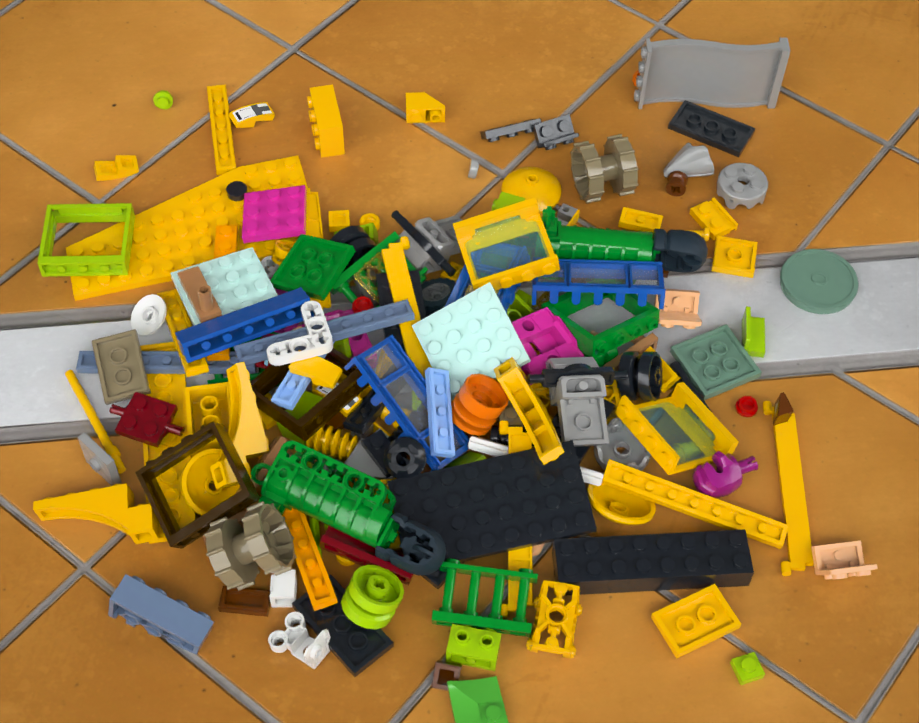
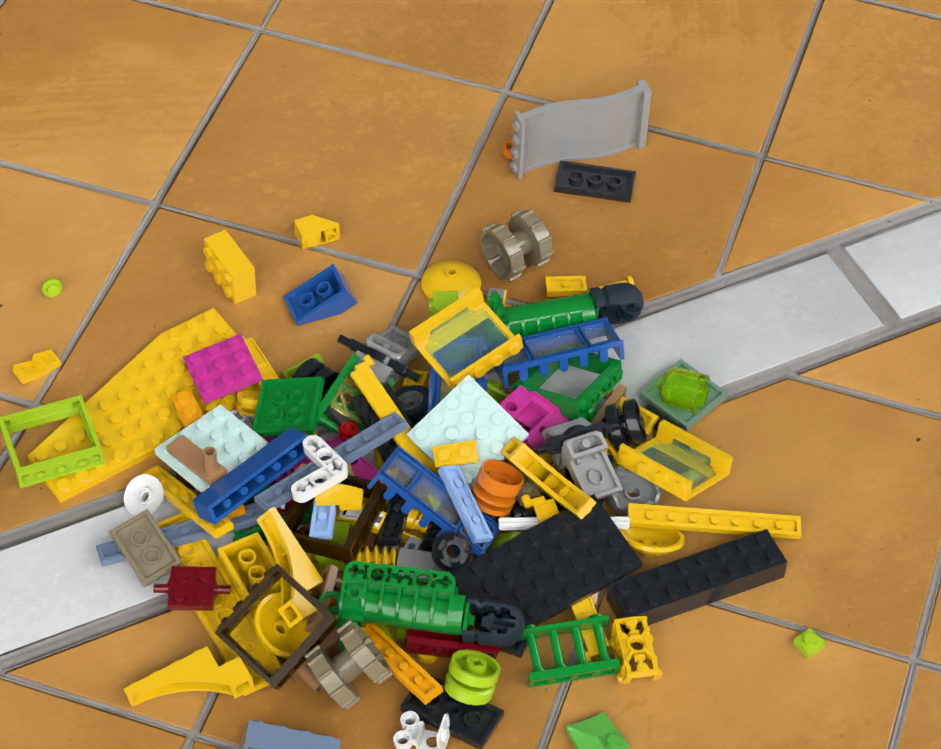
camera: 20 degrees left, 5 degrees down
yellow bar [65,370,126,474] -> none
light grey plate [77,432,122,486] -> none
yellow tile [207,84,236,175] -> none
reddish brown tile [218,586,271,617] -> none
black tile [226,181,248,201] -> none
slope [229,102,275,128] -> none
white window [269,570,297,608] -> none
yellow plate [329,210,350,232] -> none
yellow tile [359,213,380,231] -> none
black plate [361,430,406,478] -> none
reddish brown slope [431,660,462,691] -> none
lime brick [446,624,502,671] -> none
light grey tile [468,158,479,179] -> none
plate [480,118,541,142] -> none
bracket [532,114,579,150] -> none
yellow plate [651,584,741,659] -> none
light nougat bracket [654,289,702,329] -> none
light grey hat [663,142,715,178] -> none
reddish brown wheel [666,171,688,197] -> none
yellow plate [689,198,738,240] -> none
magenta piece [692,451,758,498] -> none
yellow tile [711,236,758,278] -> none
light grey plate [717,163,768,209] -> none
red plate [735,396,758,417] -> none
lime panel [742,306,765,358] -> none
yellow piece [763,401,814,576] -> none
reddish brown slope [773,392,794,426] -> none
sand green brick [780,249,858,314] -> none
light nougat bracket [811,540,878,579] -> none
none -> blue slope [283,264,357,325]
none -> yellow plate [432,440,479,470]
none -> clear neon green cylinder [657,367,710,415]

